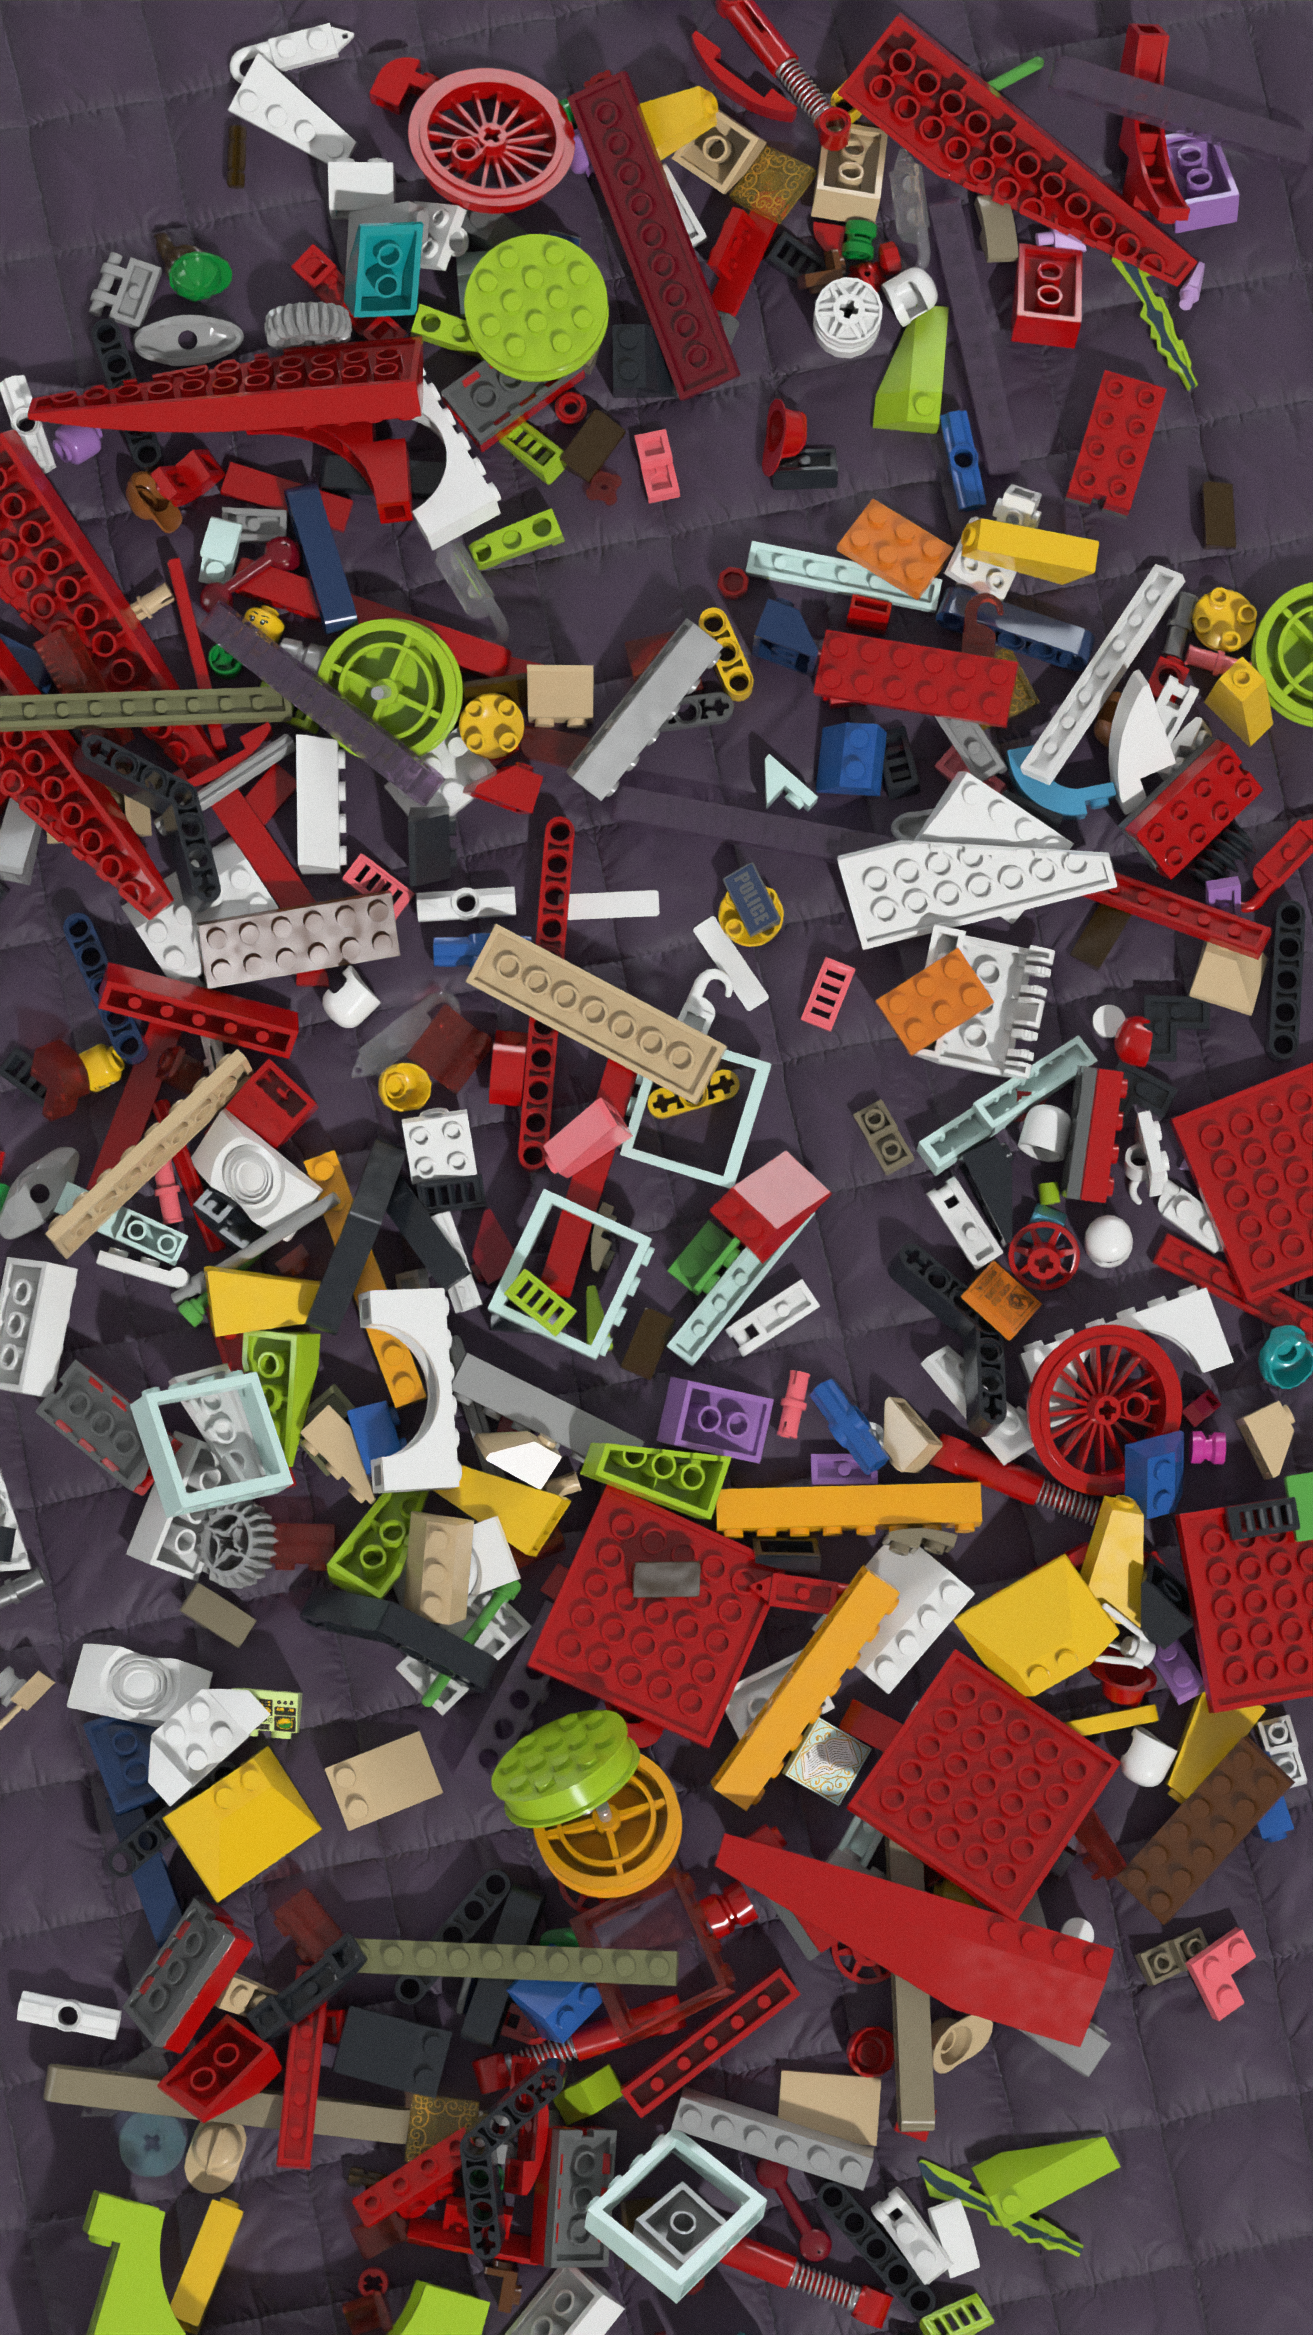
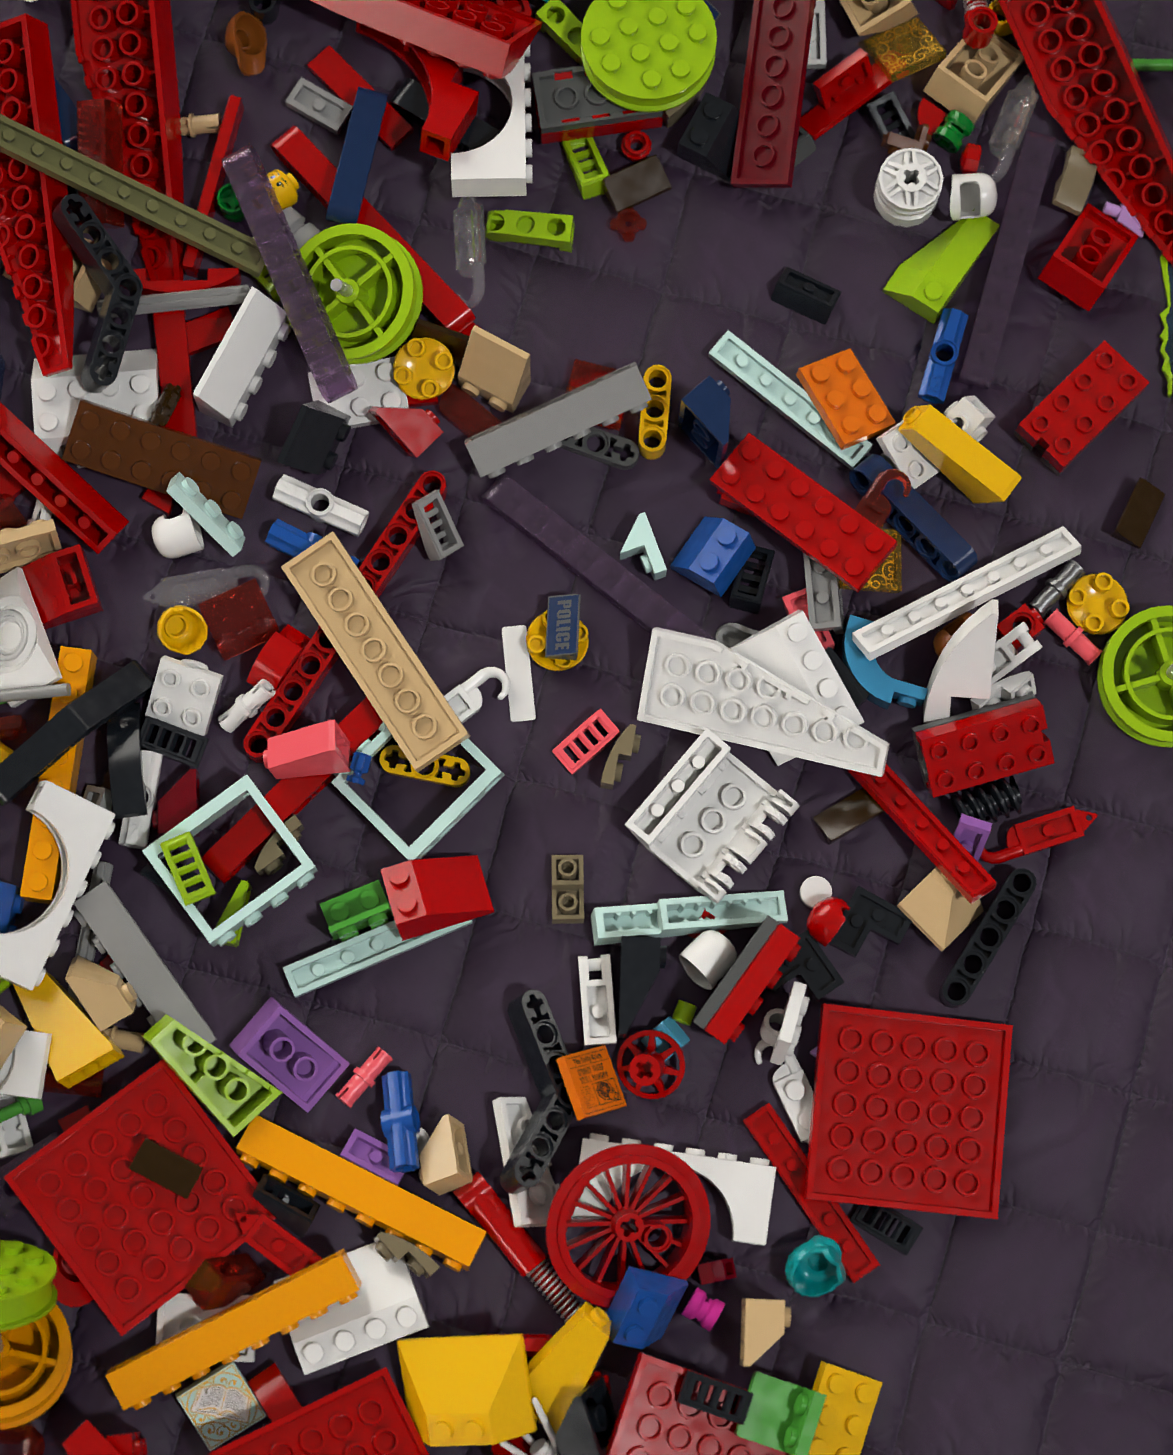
camera: 30 degrees right, 5 degrees down
red brick [150,449,226,507] -> none
light aqua slope [198,516,243,584] -> none
dark red piece [200,536,302,619] -> none
coral slope [342,853,415,920] -> none
white sticker [558,890,660,920] -> none
dark brown slope [620,1307,676,1381] -> none
coral slope [634,429,680,504] -> none
red tile [717,567,749,600] -> none
white plate [725,1279,820,1357] -> none
red piece [762,399,807,477] -> none
red piece [846,594,892,635] -> none
red animal [847,261,887,293] -> none
orange plate [875,948,994,1057] -> none
white helmet [1084,1215,1133,1268] -> none
yellow slope [1204,657,1273,747] -> none
none -> dark brown axle [151,383,182,426]
none -> light aqua plate [166,472,246,557]
none -> clear red slope [185,1253,266,1311]
none -> white pin [218,679,276,733]
none -> blue piece [346,751,372,785]
none -> light grey slope [412,490,464,561]
none -> dark tan slope [600,724,641,790]

